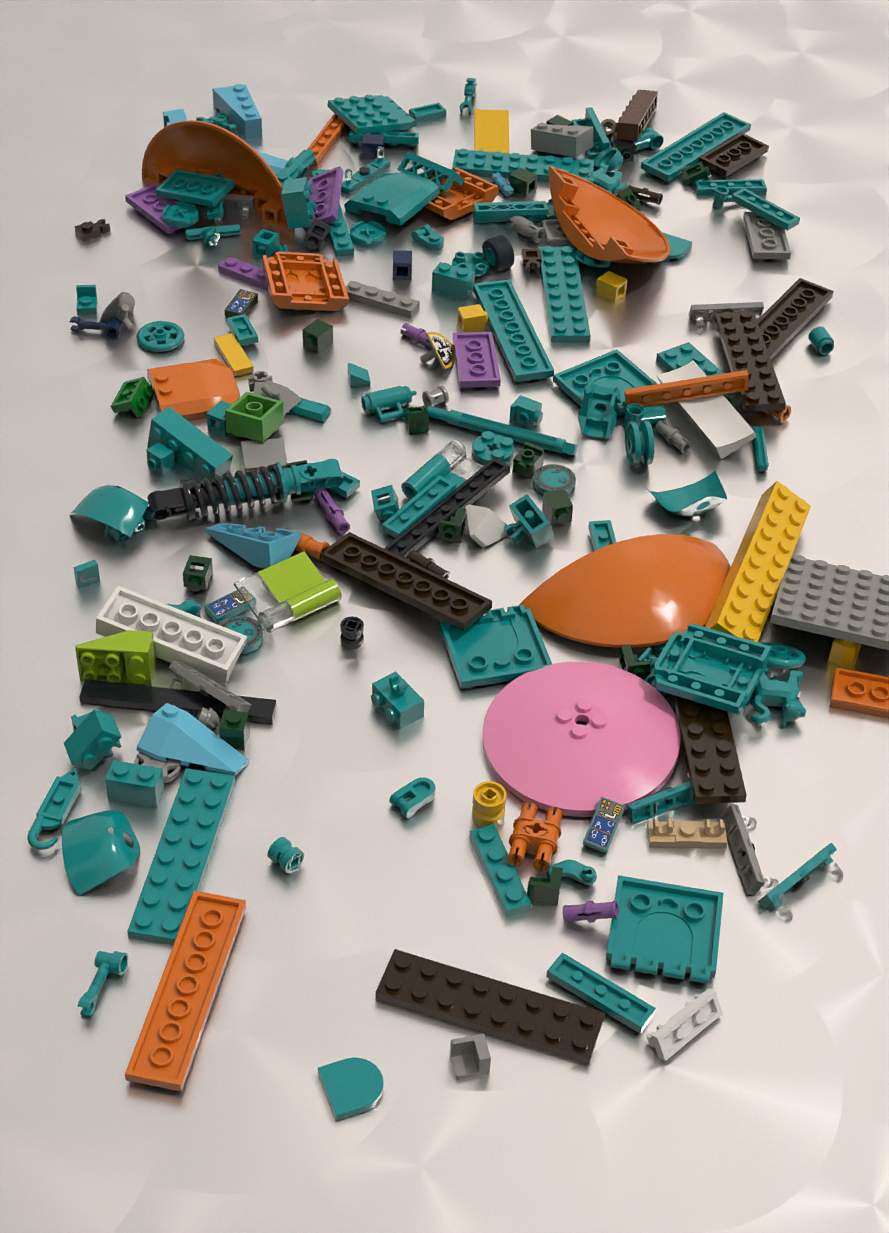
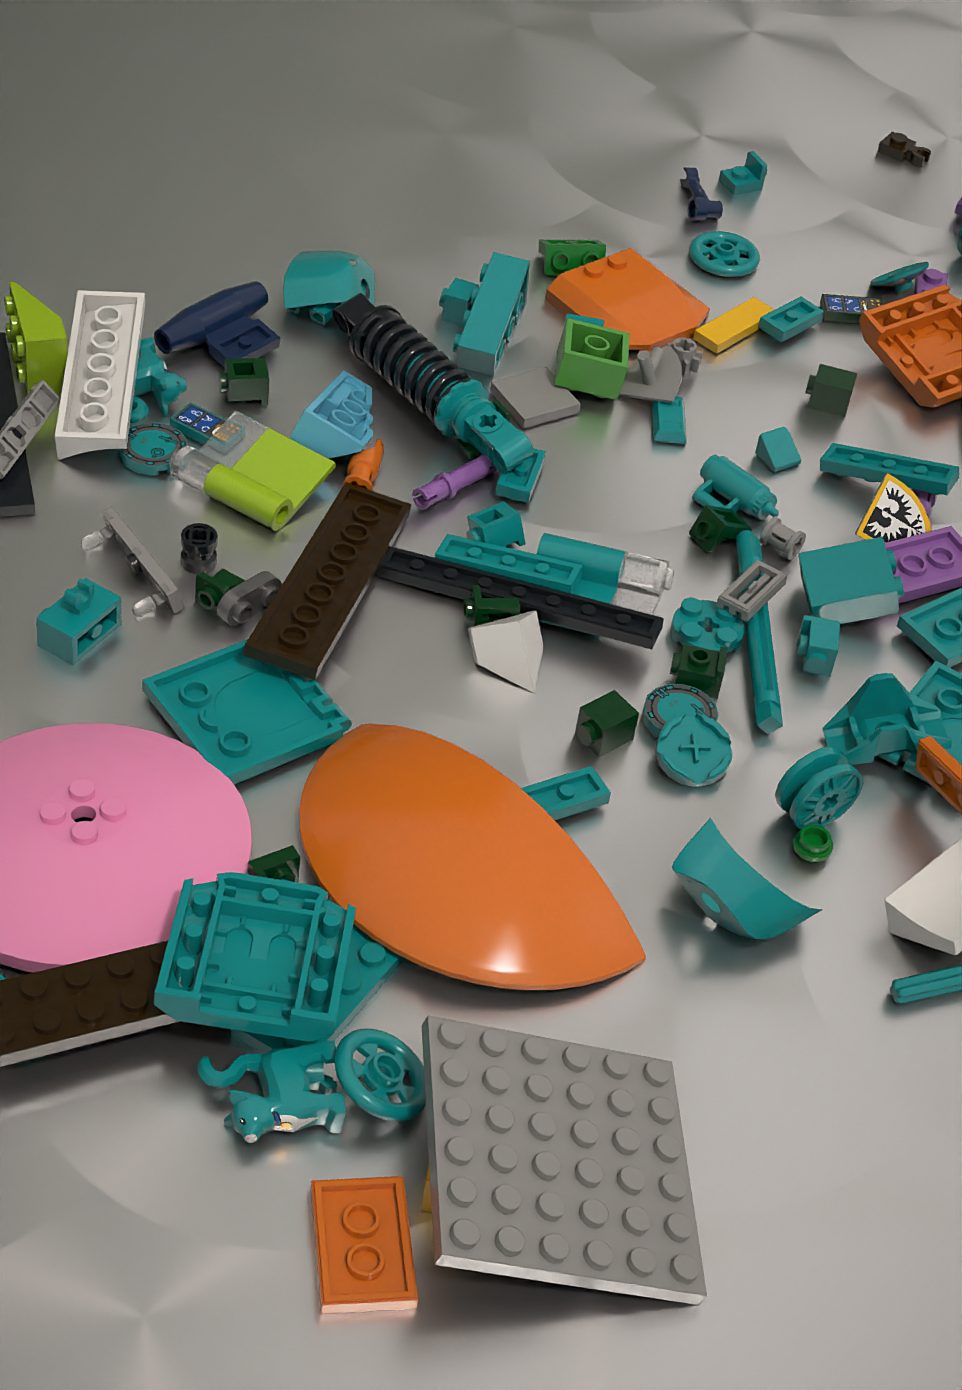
camera: 65 degrees right, 0 degrees up
teal tile [73,560,100,589] -> none
light grey shield [99,292,135,330] -> none
dark brown pin [406,549,450,579] -> none
teal brick [504,494,555,549] -> none
teal piece [623,404,666,429] -> none
light grey pin [655,420,692,454] -> none
yellow brick [705,481,811,643] -> none
none -> light grey piece [81,507,185,617]
none -> dark blue plate [154,281,281,367]
none -> dark green bracket [195,568,246,614]
none -> flat silver plate [217,571,282,626]
none -> teal tile [655,714,733,787]
none -> light grey tile [717,560,787,622]
none -> green plate [793,825,833,862]
none -> teal brick [798,537,904,624]
none -> teal plate [820,443,959,495]
none -> teal dish [871,262,929,292]

